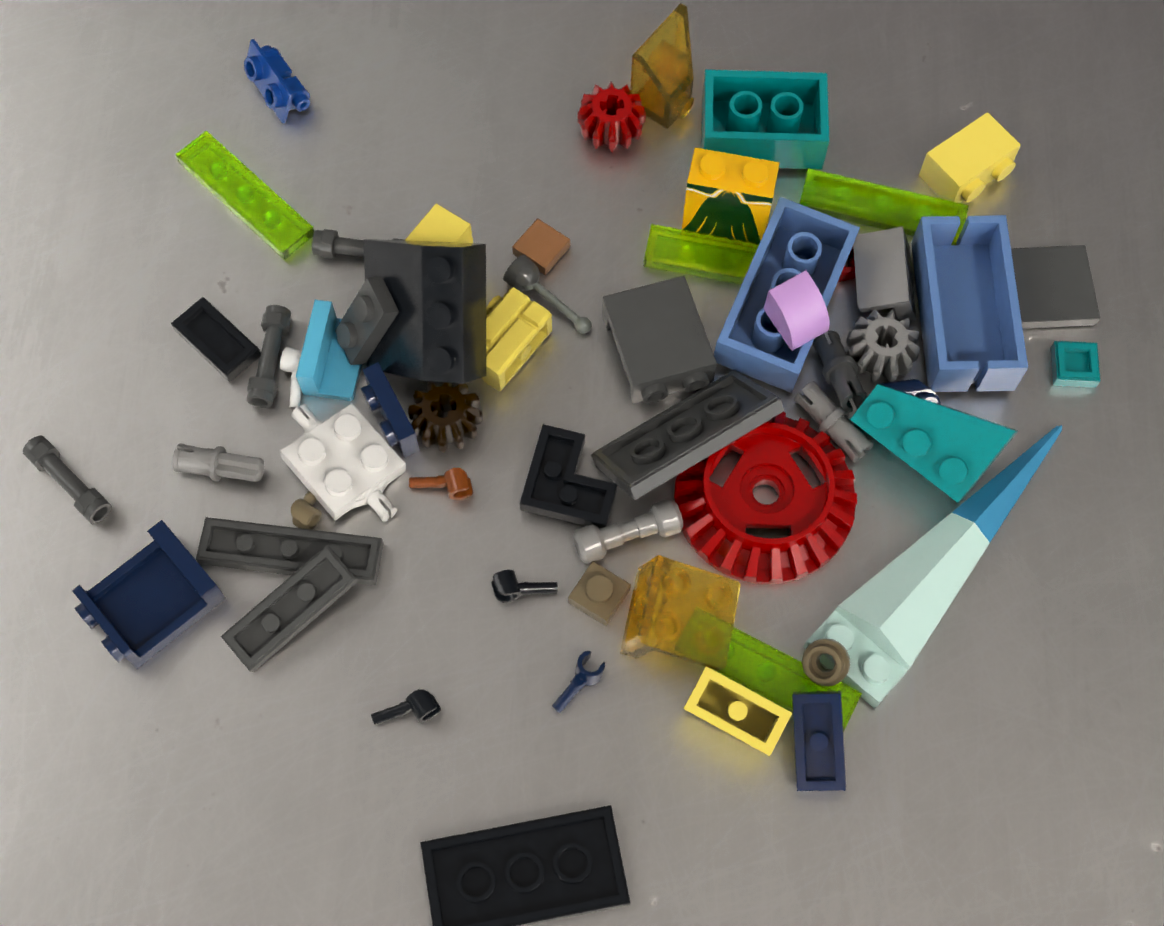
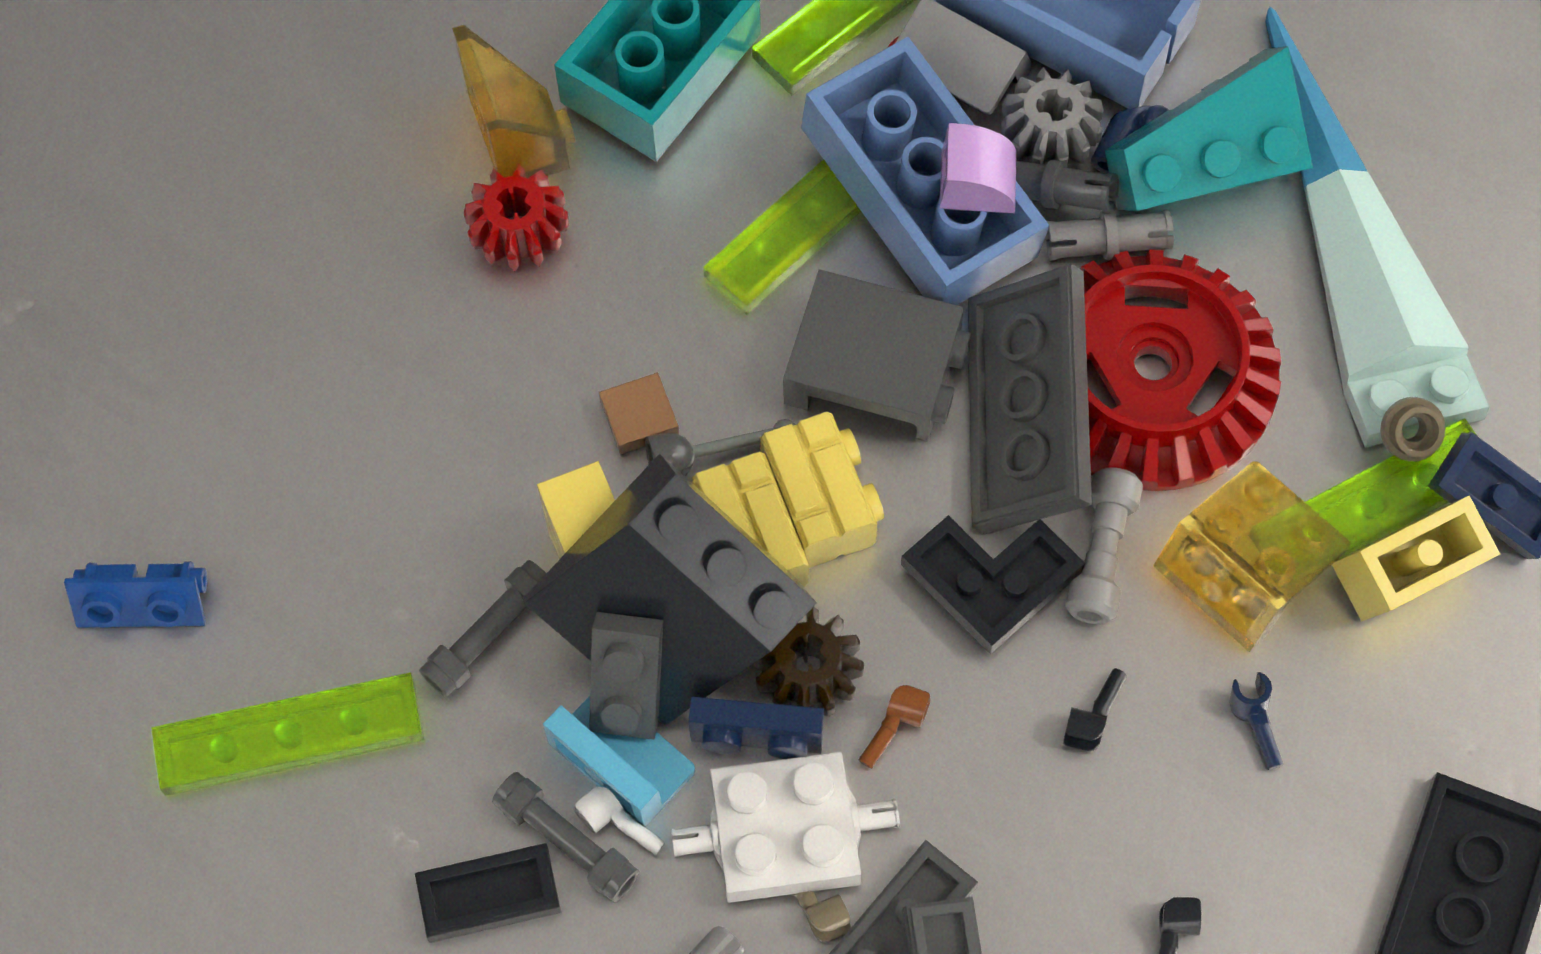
camera: 55 degrees left, 0 degrees up
dark tan plate [568,561,631,626] -> none
yellow slope [681,147,780,251] -> none
none -> light yellow brick [760,412,884,568]

